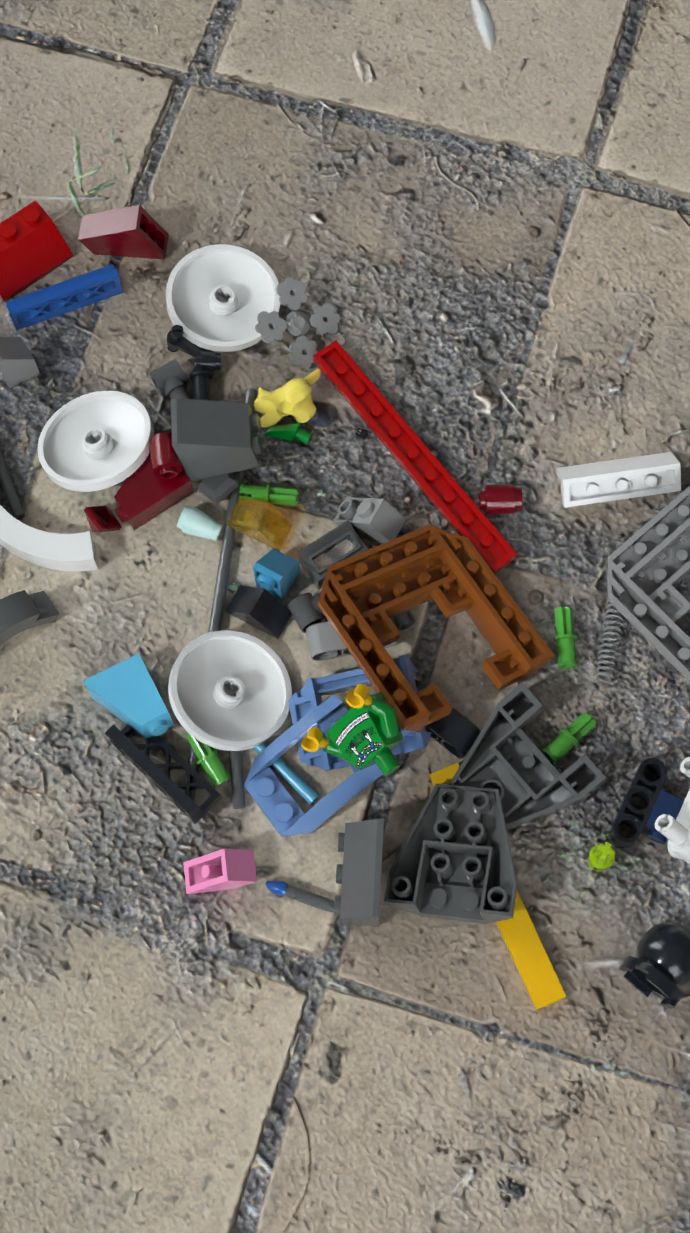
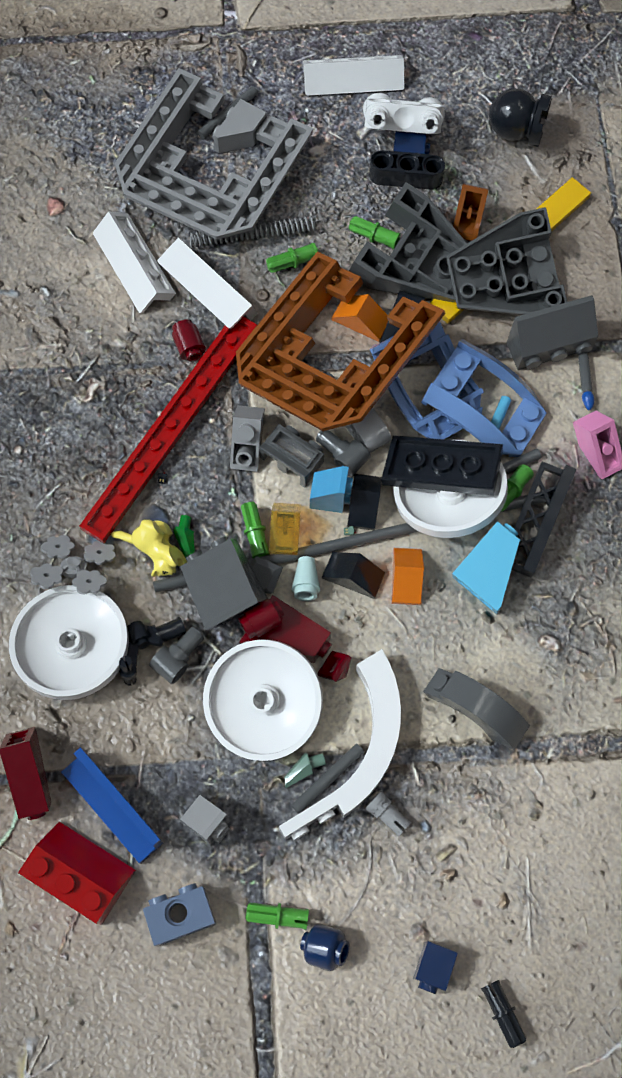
camera: 115 degrees left, 0 degrees up
green torso [301,684,403,776] -> none
lime axle [588,841,616,872] -> none
none -> white panel [158,238,258,329]
none -> sand green bar [284,752,326,788]
none -> black slope [322,552,385,599]
none -> orange slope [331,294,388,342]
none -> black tile [381,435,503,496]
none -> orange slope [392,548,424,605]
none -> dark orange slope [453,183,489,241]

